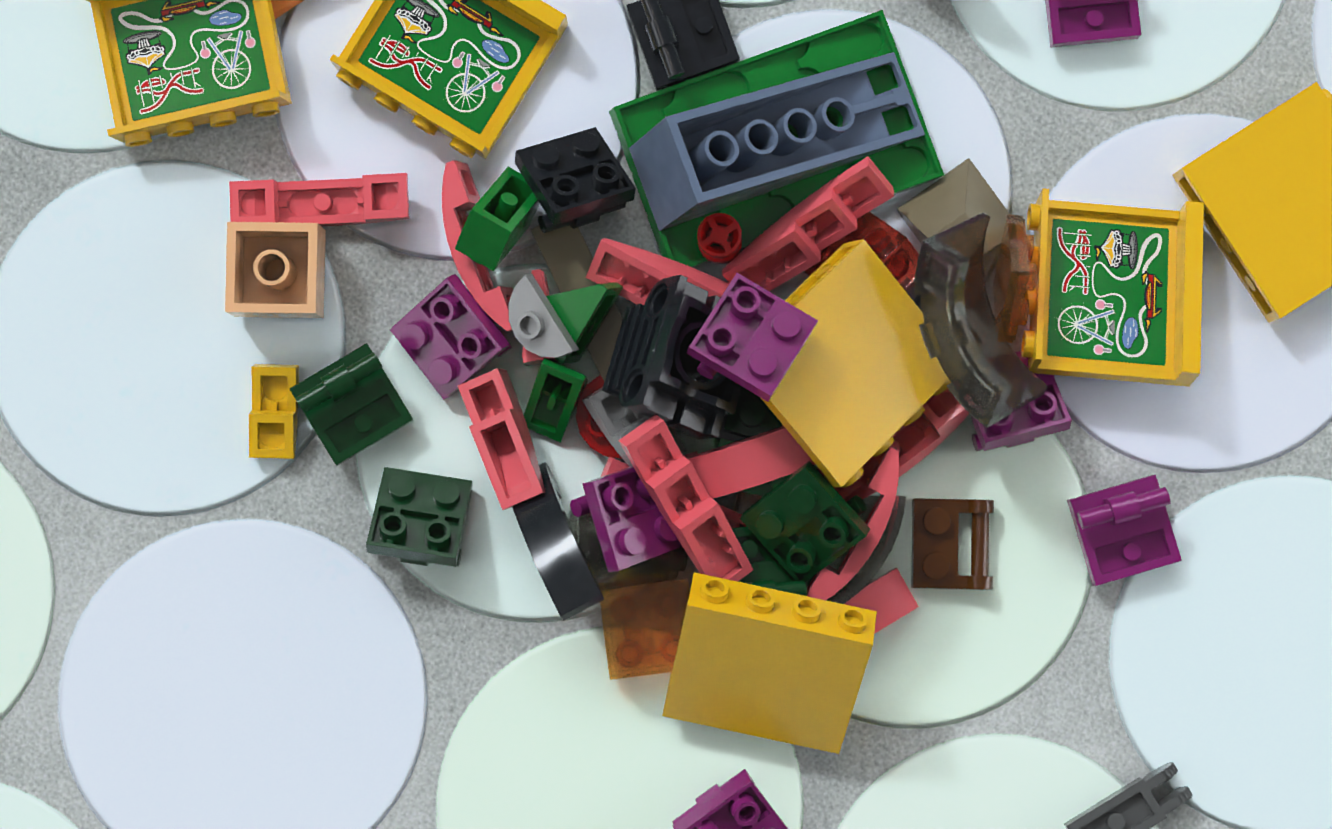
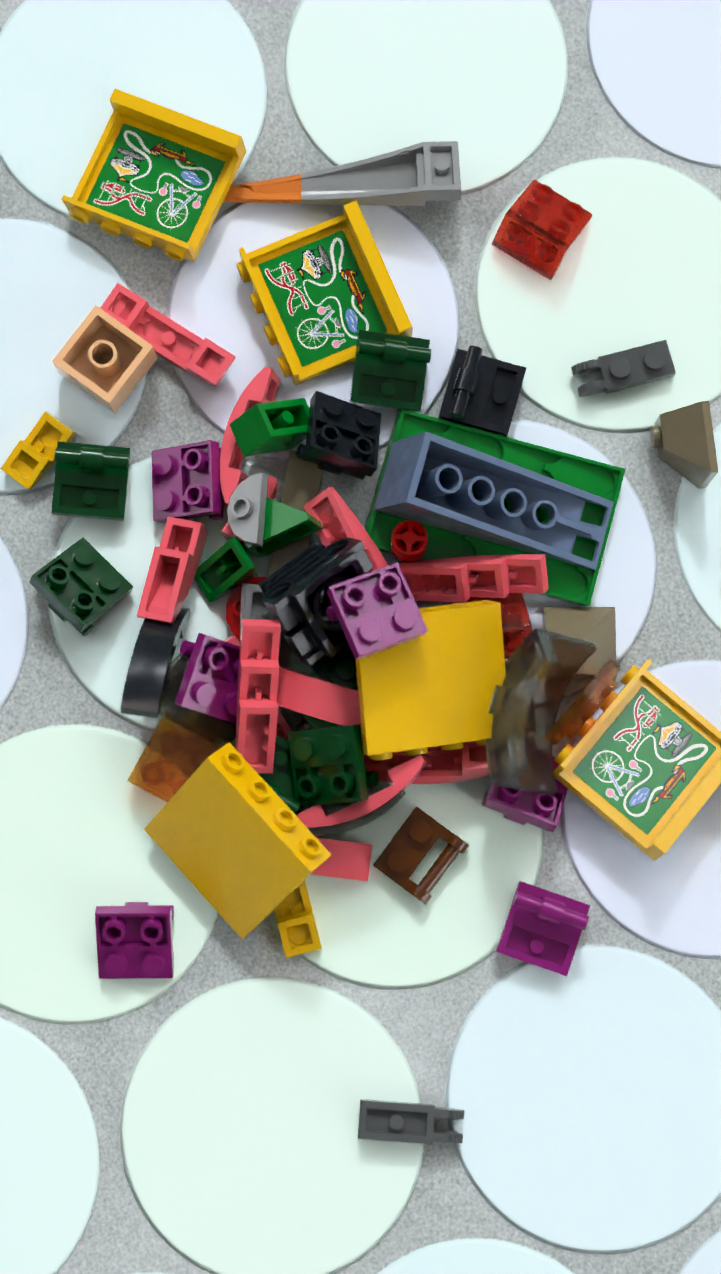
camera: 35 degrees right, 5 degrees down
none -> yellow slope [274,880,322,958]
none -> dark green plate [349,330,431,412]

